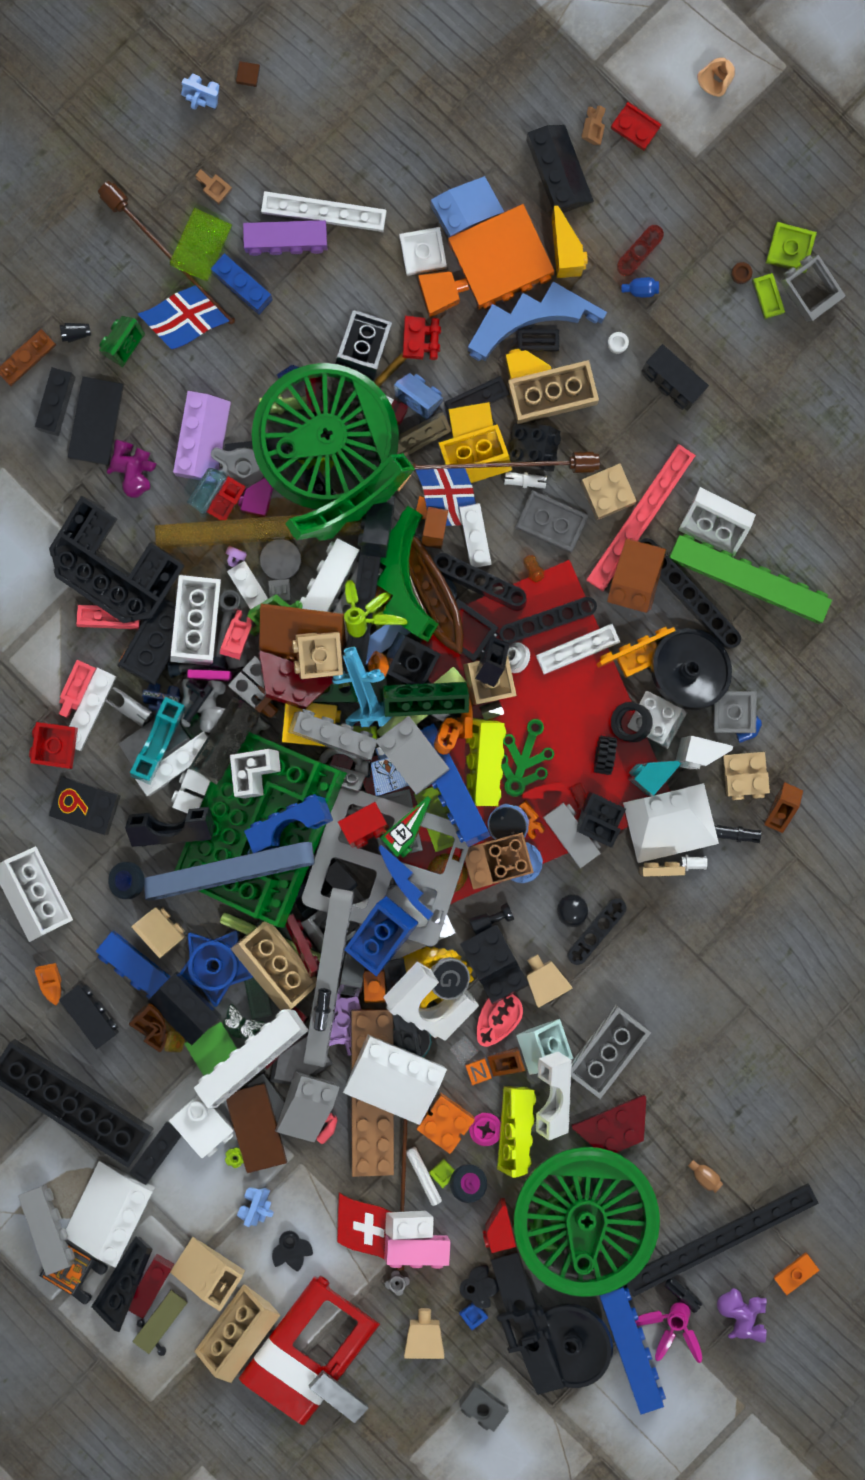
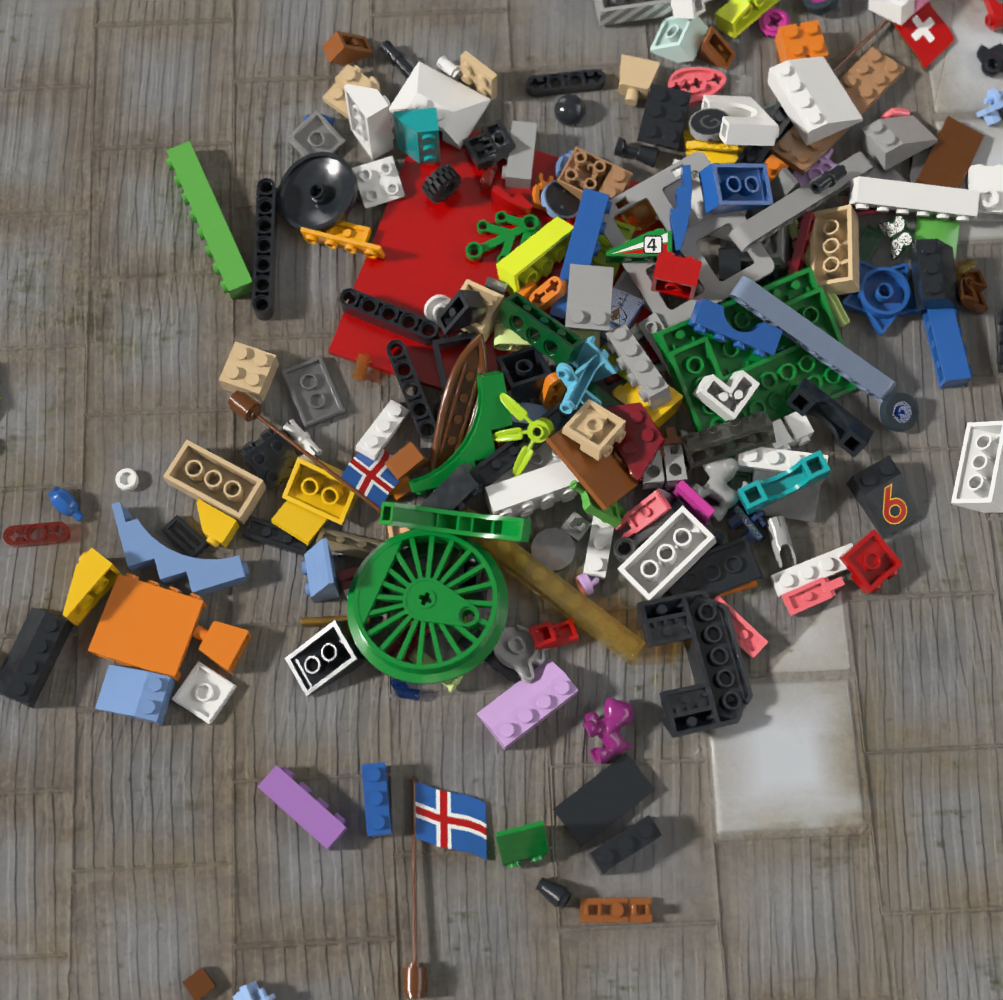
camera: 130 degrees left, 15 degrees down
tan slope [131,906,186,958] -> none
clear neon green plate [170,208,232,282] -> none
black hose [183,680,214,723] -> none
clear light blue brick [187,468,227,514] -> none
medium nougat plate [195,169,232,205] -> none
lime plate [225,1147,244,1168] -> none
magenta slope [238,478,273,518] -> none
white plate [261,191,387,232] -> none
red plate [402,316,441,360] -> none
white axle [406,1147,442,1206] -> none
lime tile [429,1158,455,1188] -> none
orange tile [465,1058,492,1085] -> none
white tile [536,624,620,675] -> none
coral tile [586,444,696,592] -> none
dark orange slope [607,538,666,613] -> none
black tyre [611,702,653,742] -> none
black brick [641,344,709,411] -> none
white slope [678,487,756,558] -> none

